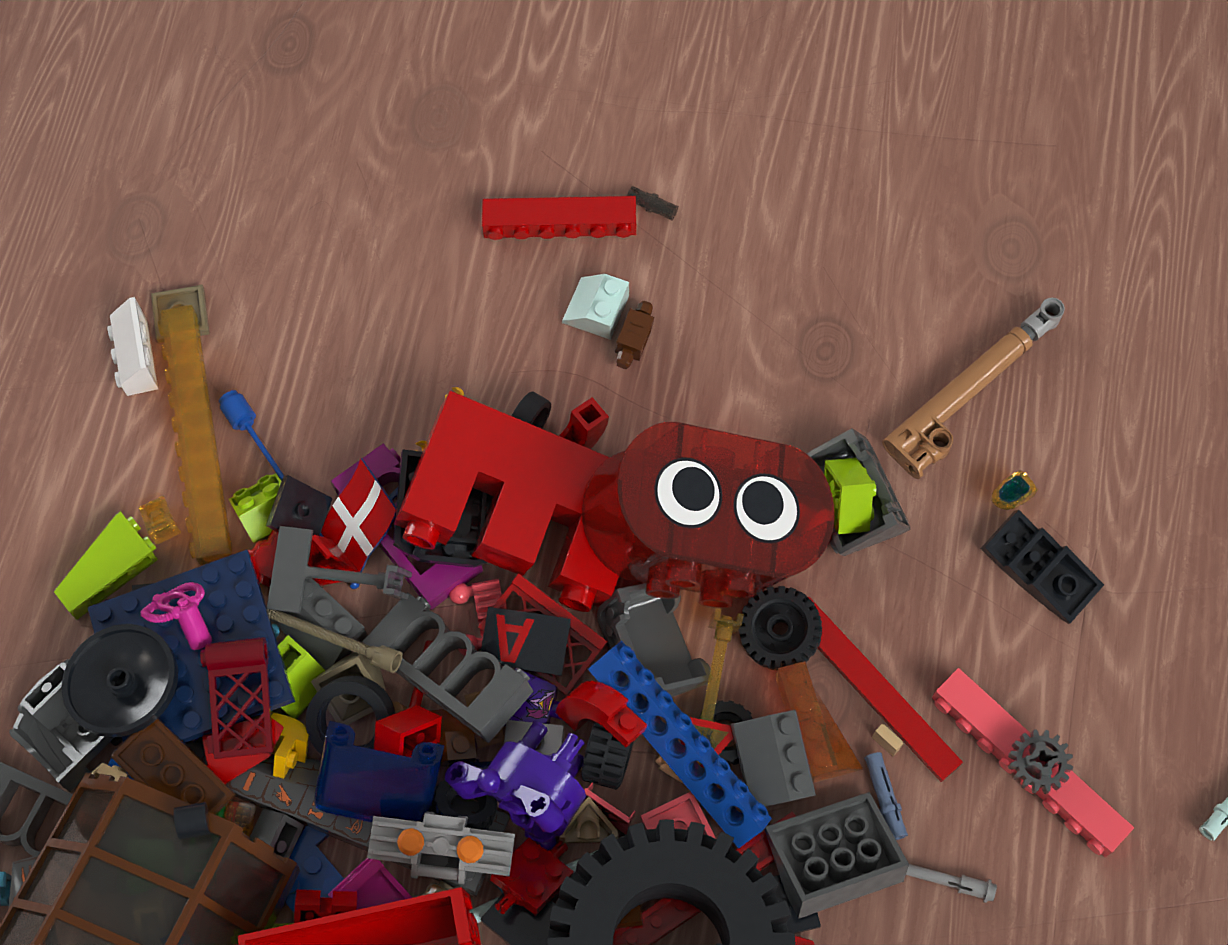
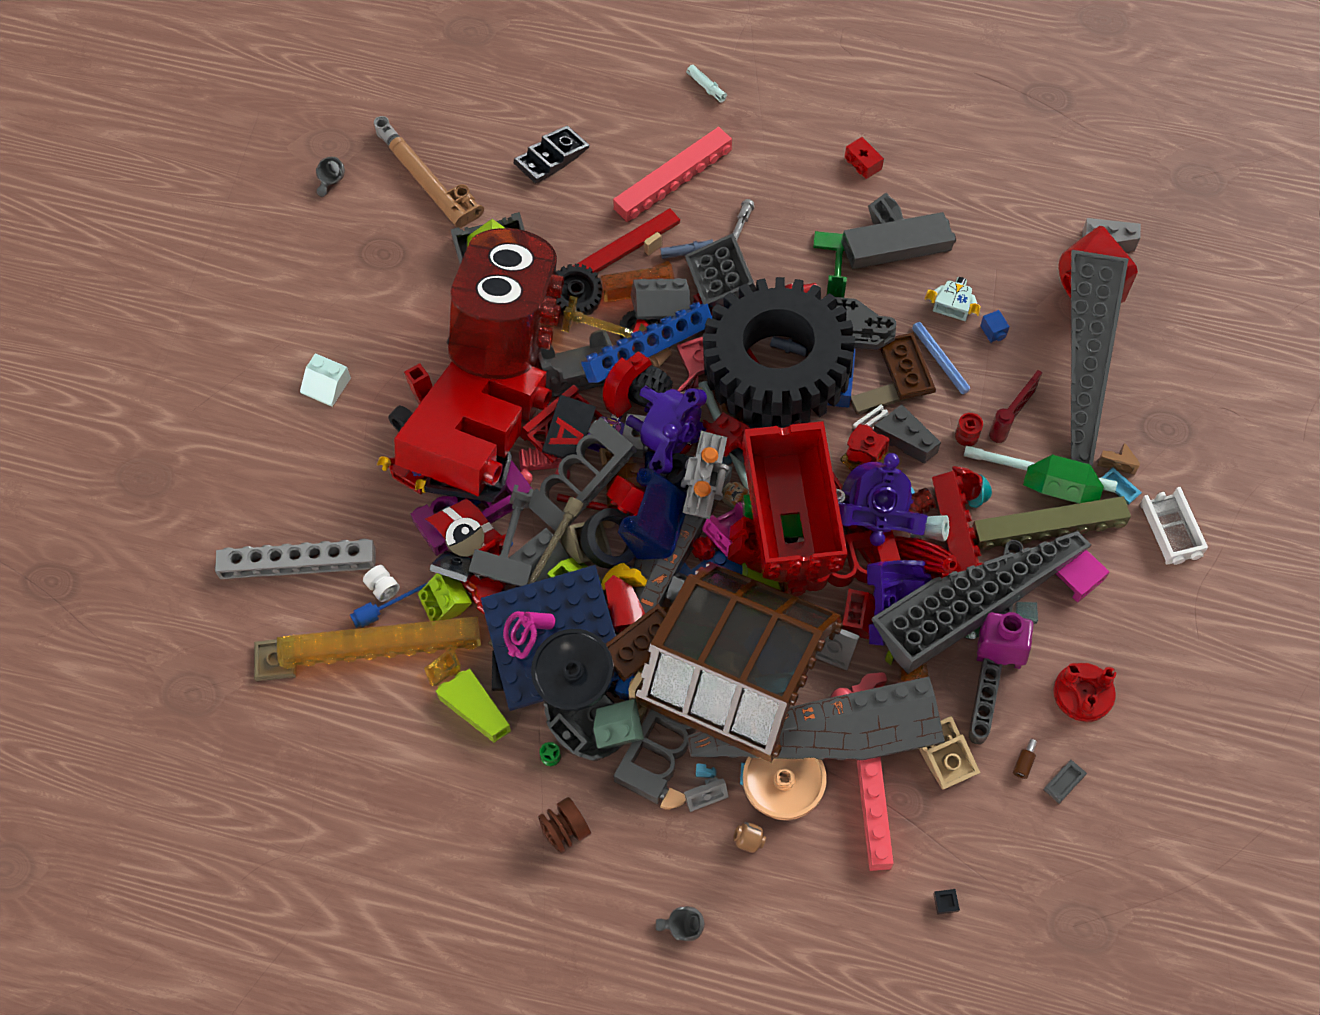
camera: 85 degrees left, 5 degrees down
white slope [107,297,158,396] -> none
black brick [174,802,210,840] -> none
dark red piece [200,637,274,759] -> none
red brick [482,196,636,240] -> none
reddish brown piece [615,301,655,369] -> none
clear smoke pin [627,185,679,221] -> none
rock [991,470,1038,510] -> none
dark grey gear [1008,729,1073,794] -> none
none -> light grey brick [215,539,376,579]
none -> dark grey hair [316,156,345,197]
none -> white wheel [363,565,400,602]
none -> tile [445,518,484,557]
none -> green wheel [539,742,561,767]
none -> sand green slope [593,699,644,749]
none -> red gear [692,536,716,561]

